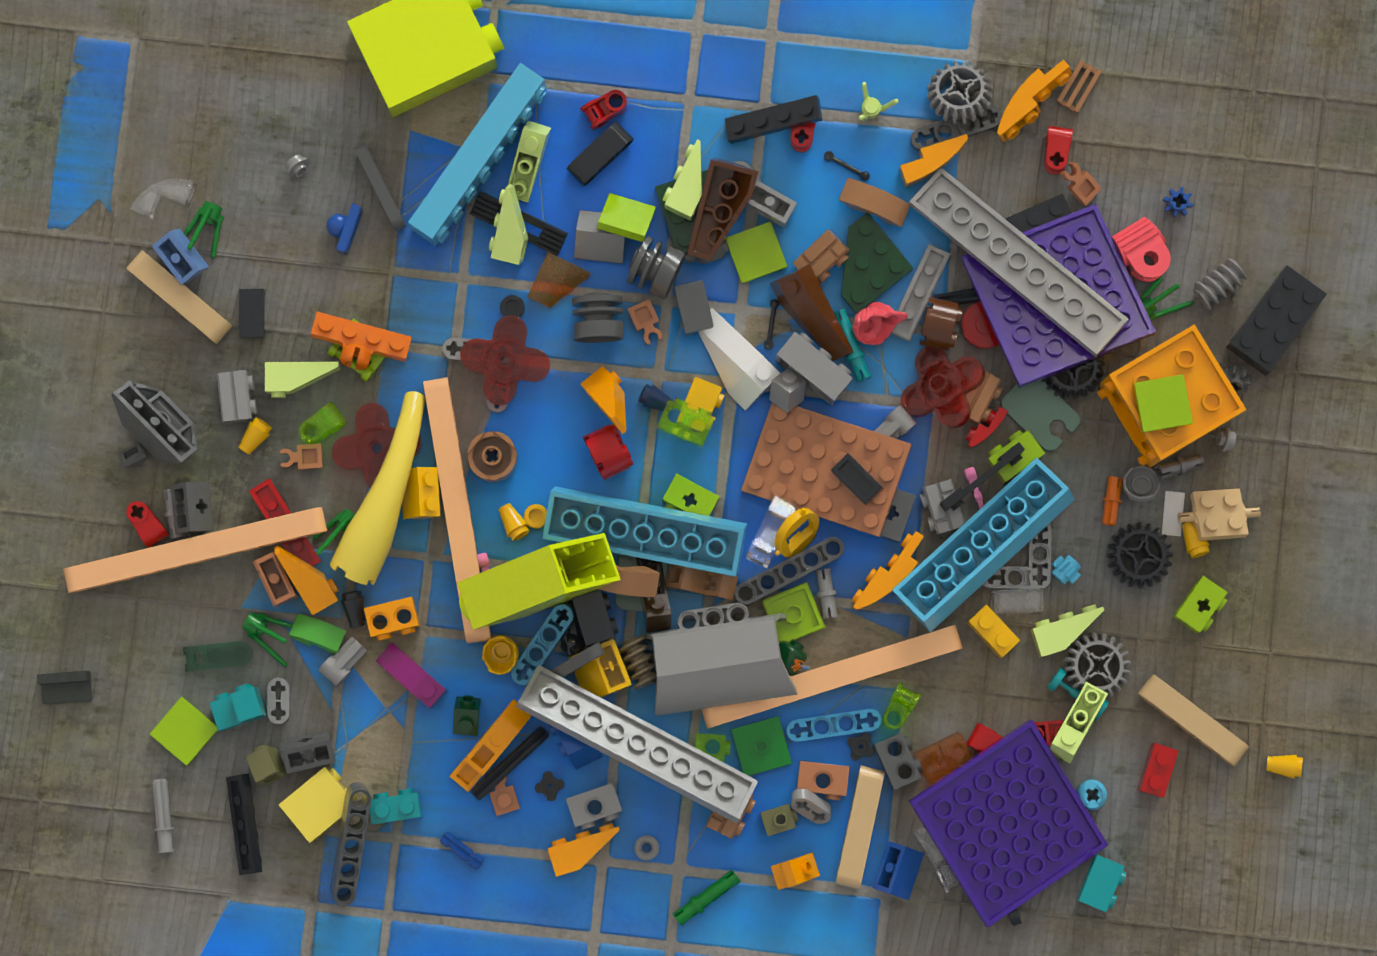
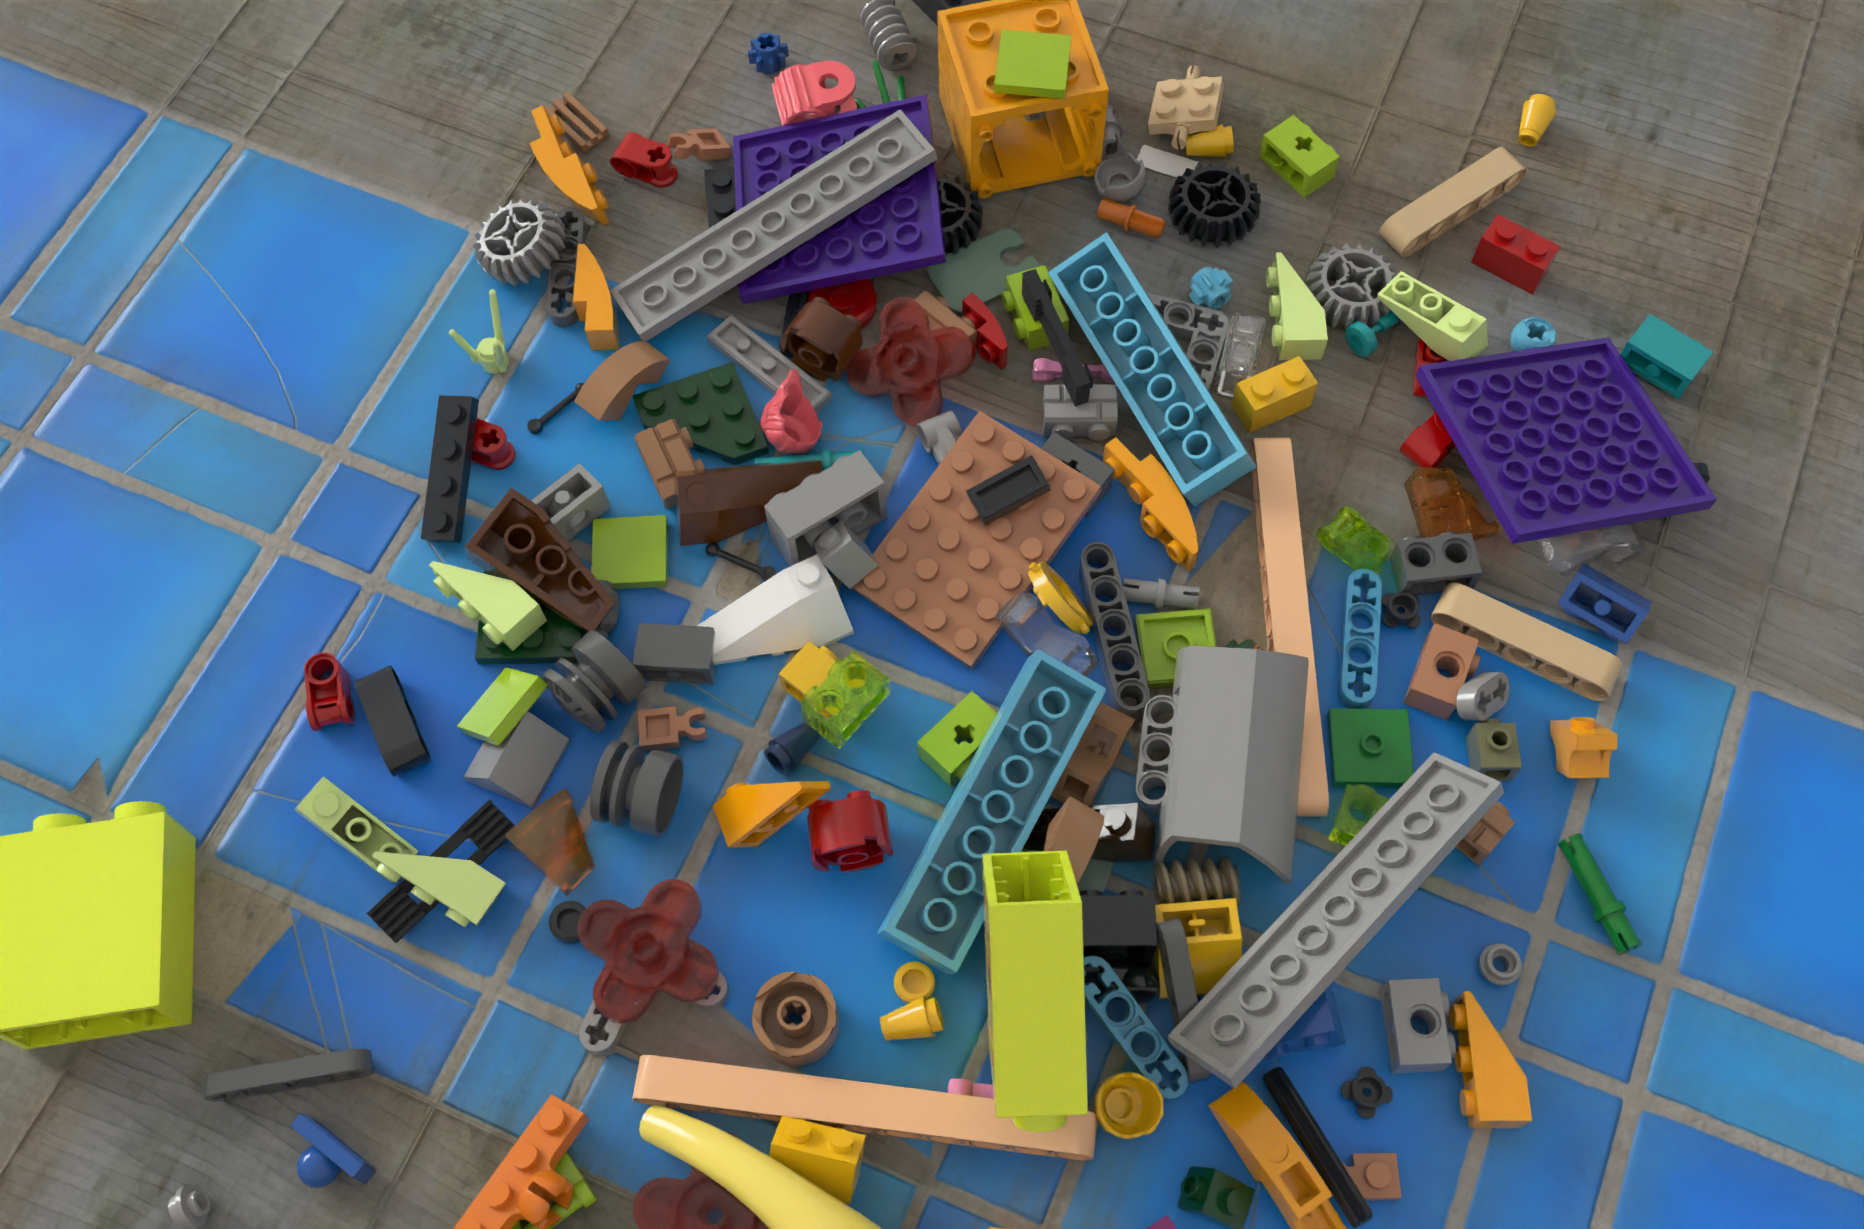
camera: 70 degrees left, 20 degrees down
medium azure brick [408,63,547,247] -> none

